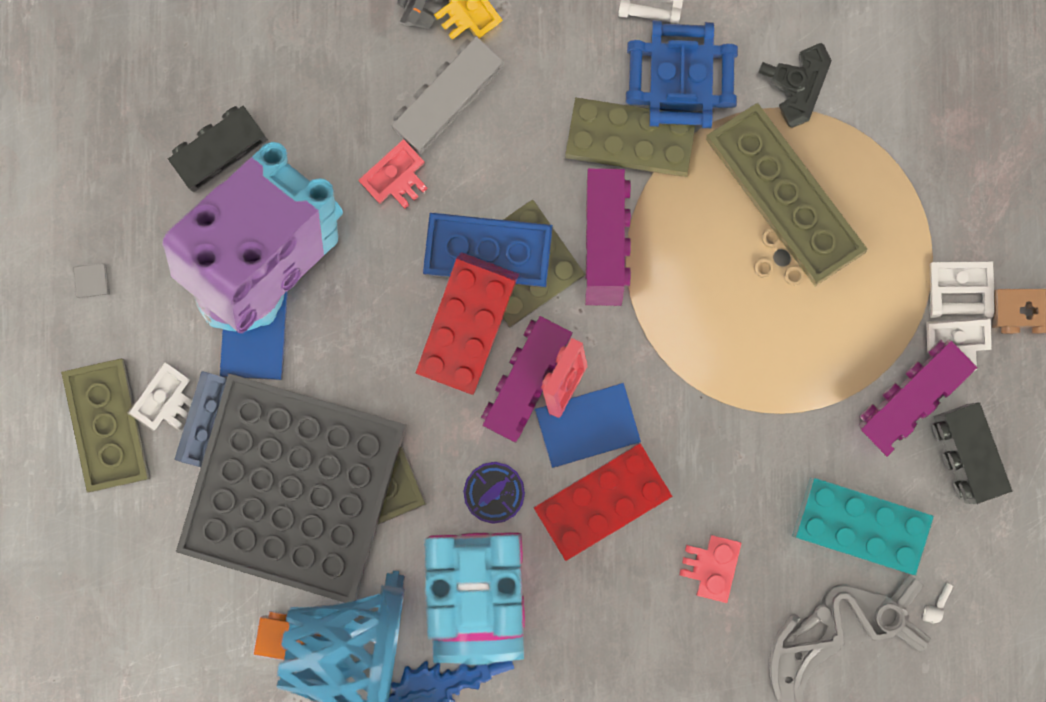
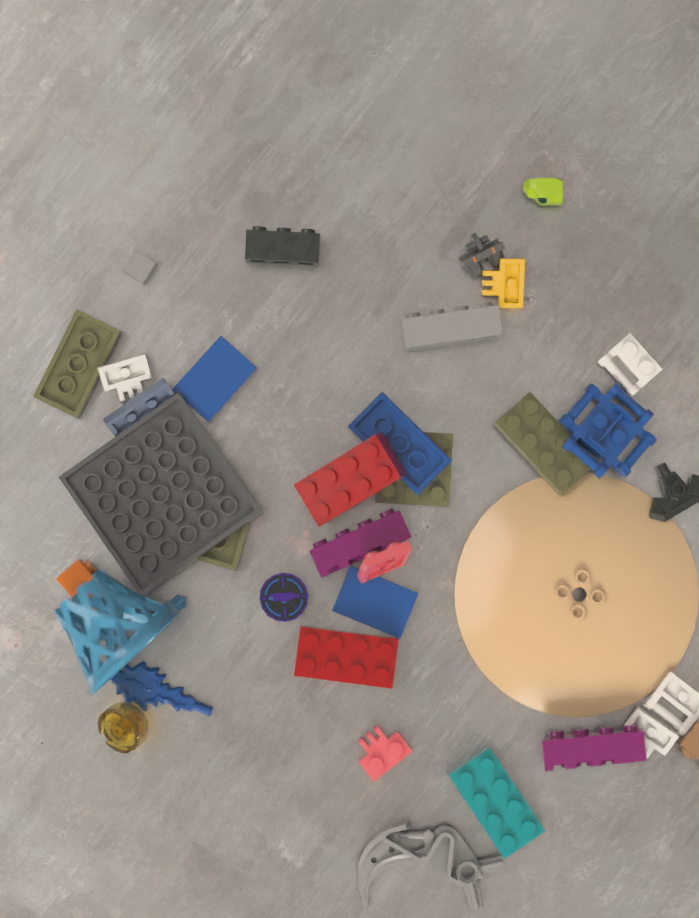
camera: 35 degrees right, 0 degrees up
medium lavender piece [163,142,343,333] -> none
coral hinge [358,139,428,209] -> none
medium azure piece [424,532,525,665] -> none
magenta wedge [585,168,631,306] -> none
olive plate [706,102,868,286] -> none
white hand [922,583,953,624] -> none
pearl dark grey brick [932,402,1013,504] -> none

